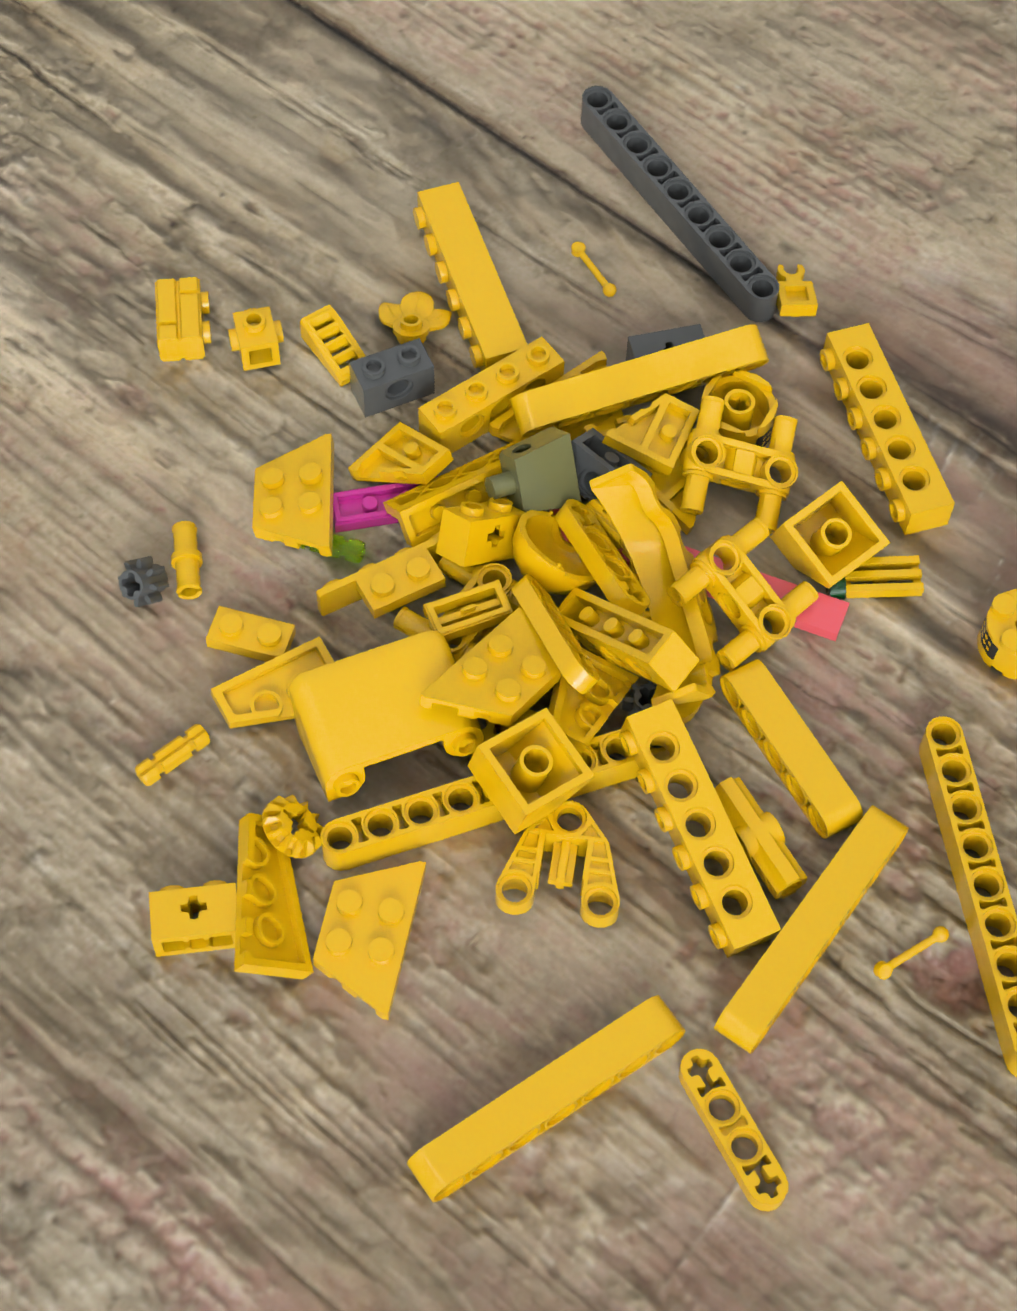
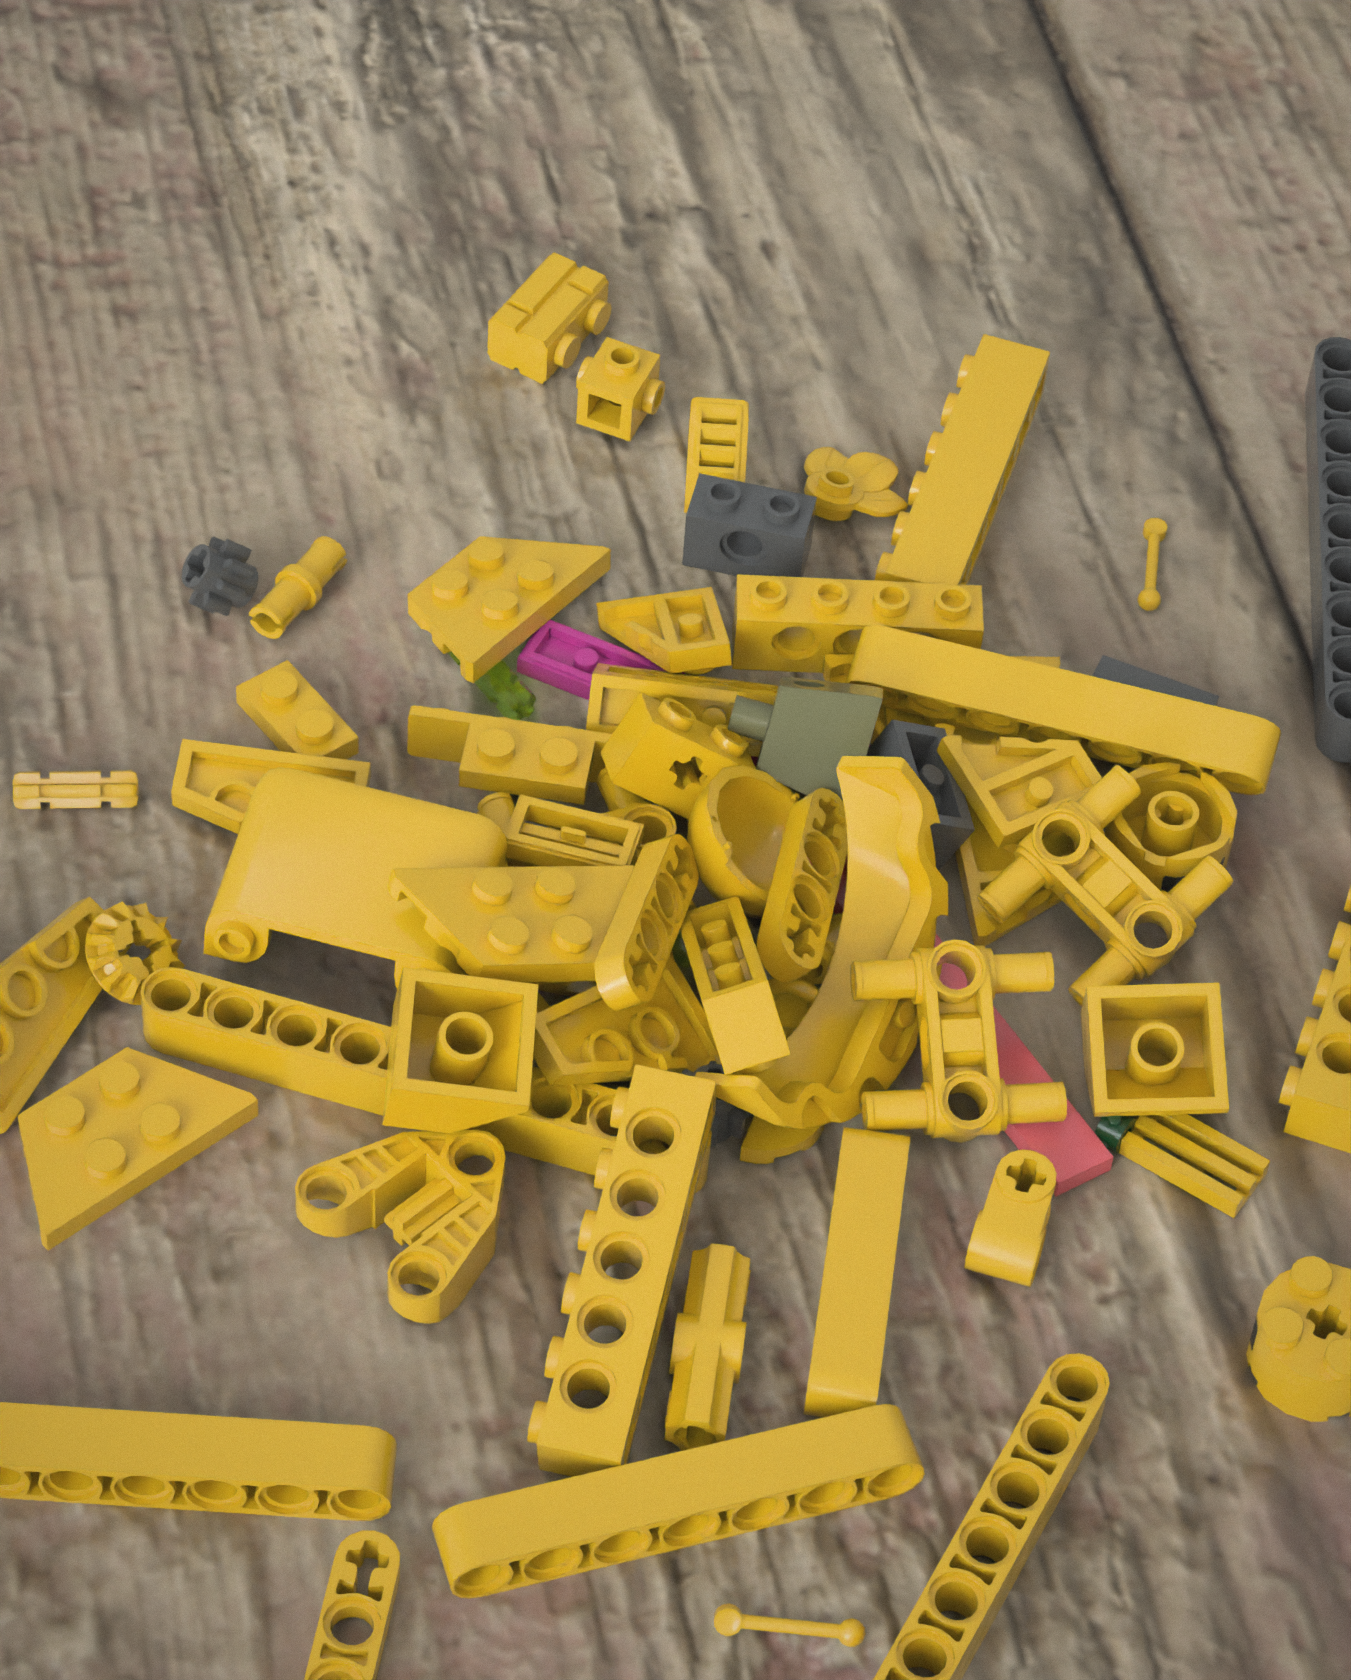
camera: 35 degrees right, 10 degrees down
none -> yellow piece [964,1149,1057,1287]

